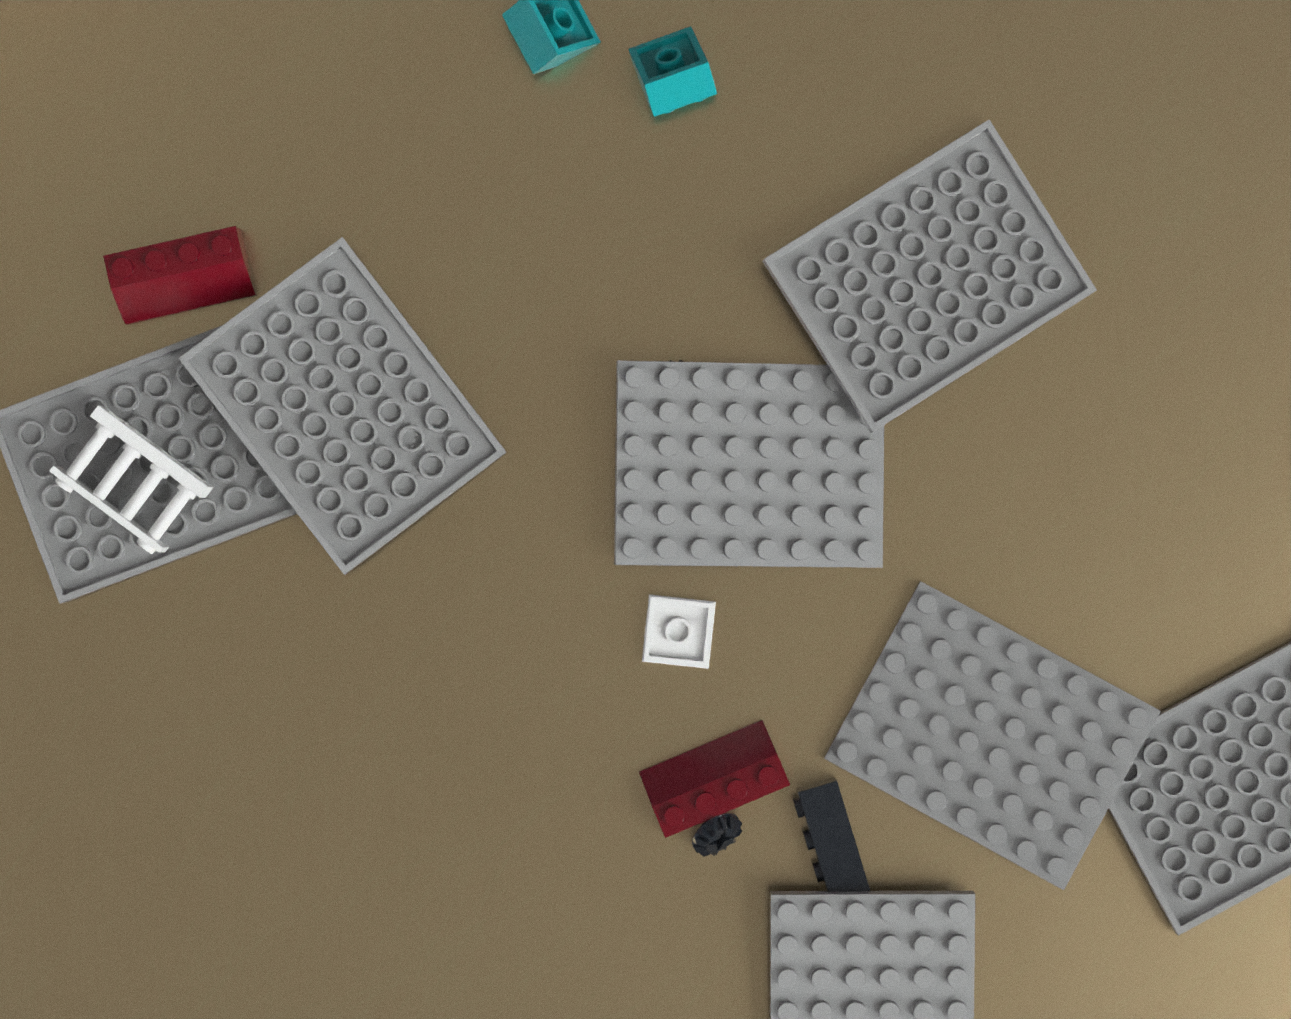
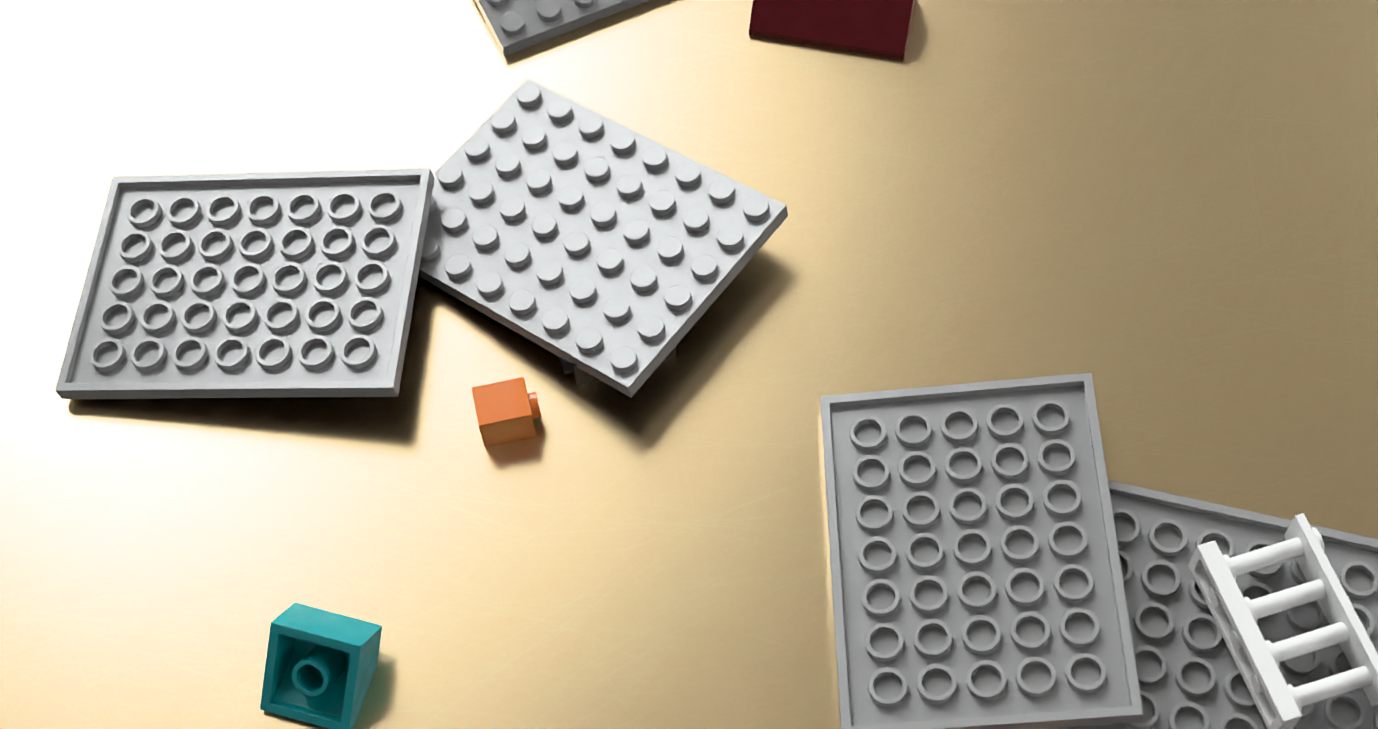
camera: 140 degrees left, 30 degrees down
white tile [642,594,716,669] -> none
none -> orange brick [471,377,542,447]

